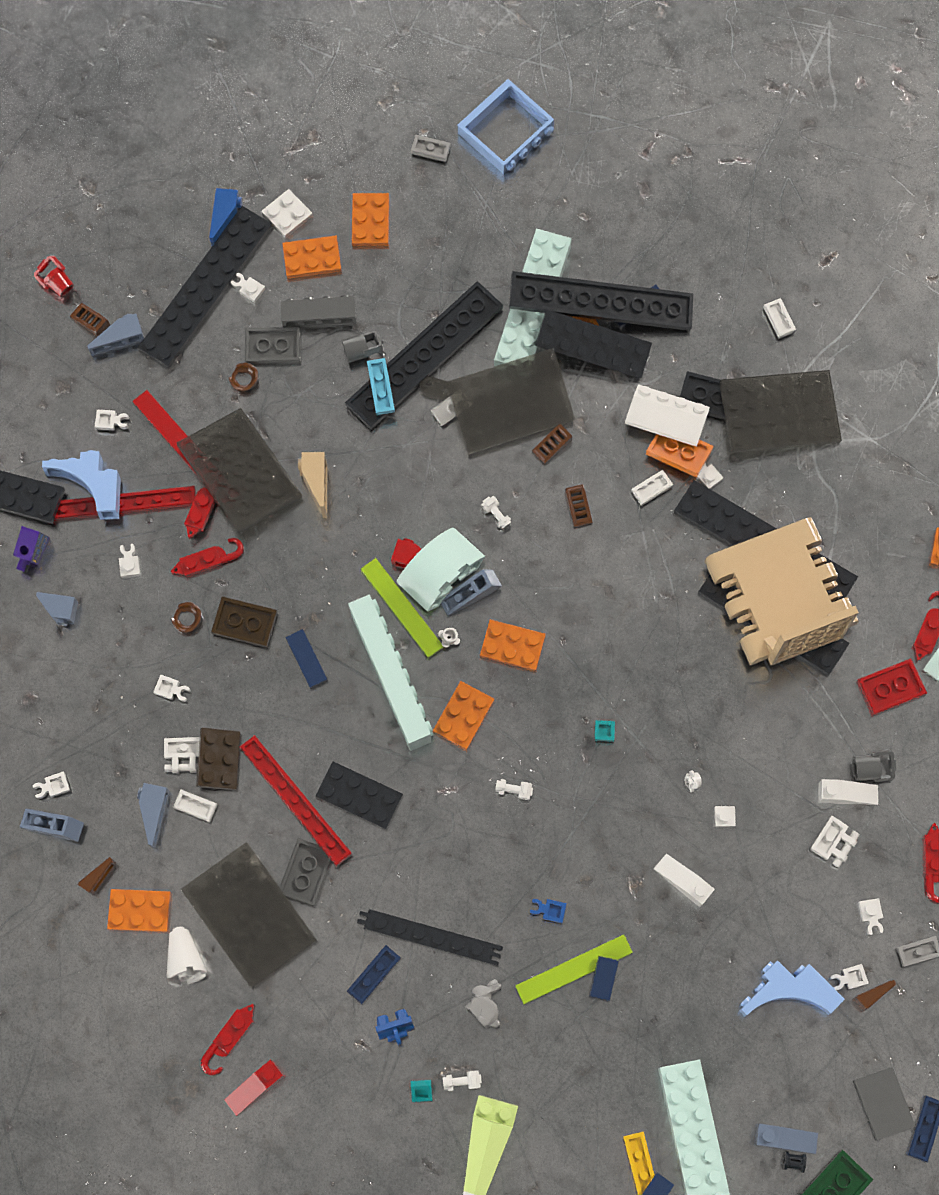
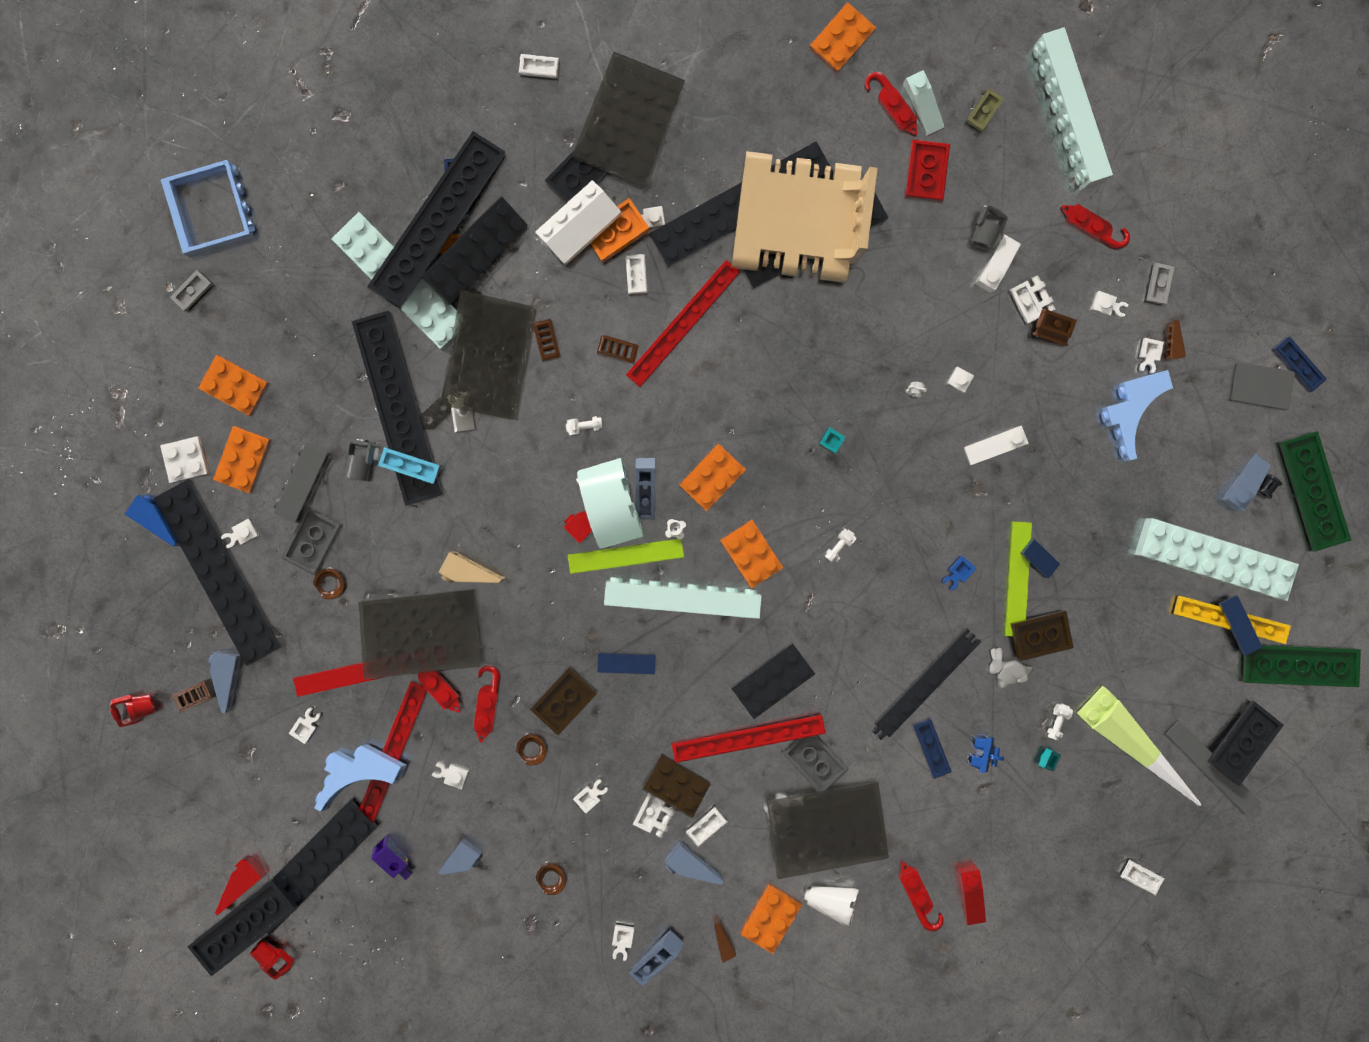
camera: 60 degrees left, 15 degrees up
none -> reddish brown piece [536,864,566,895]
none -> red tile [626,260,740,387]
none -> dark brown plate [1010,610,1074,661]
none -> reddish brown plate [1033,308,1077,346]

